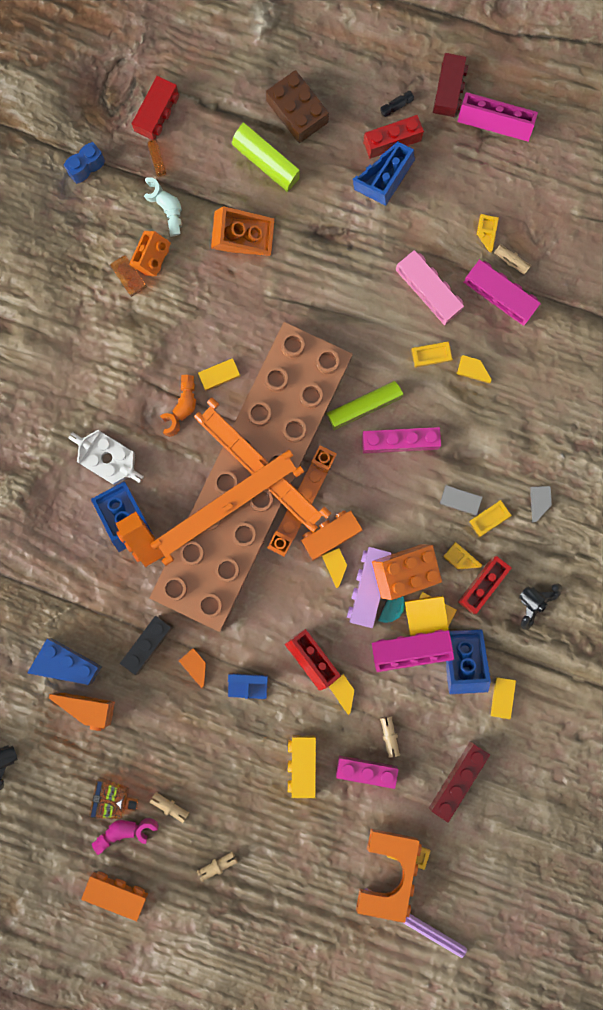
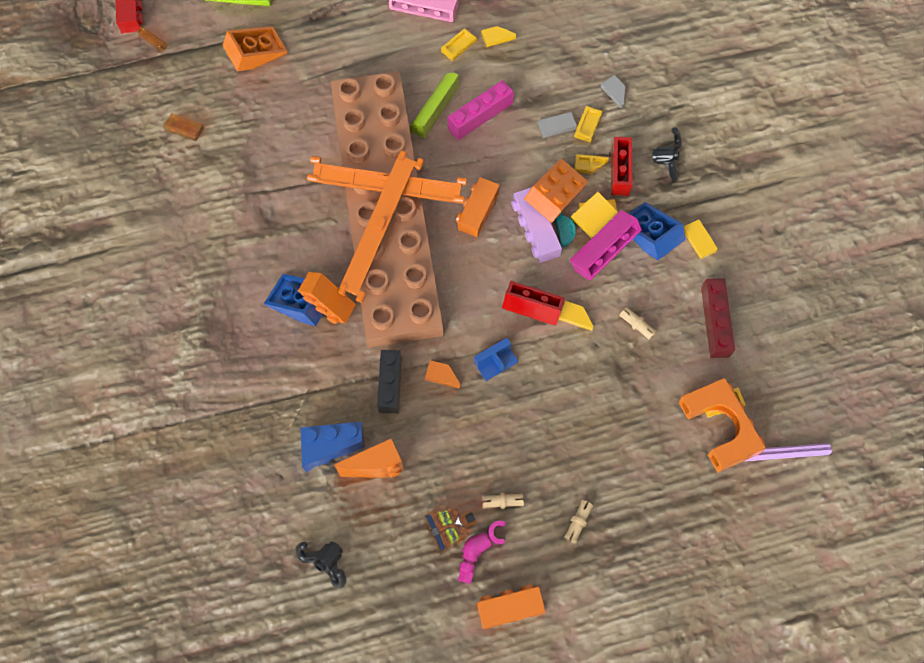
camera: 30 degrees left, 15 degrees down
blue brick [64,142,105,184] -> none
white plate [69,430,144,485] -> none
orange brick [129,231,171,276] -> none
light aqua piece [144,178,182,237] -> none
orange piece [160,375,196,437] -> none
yellow tile [198,358,240,391] -> none
orange slope [267,445,337,557] -> none
yellow brick [288,735,316,798] -> none
yellow tile [322,548,347,588] -> none
dark pink brick [336,756,398,789] -> none

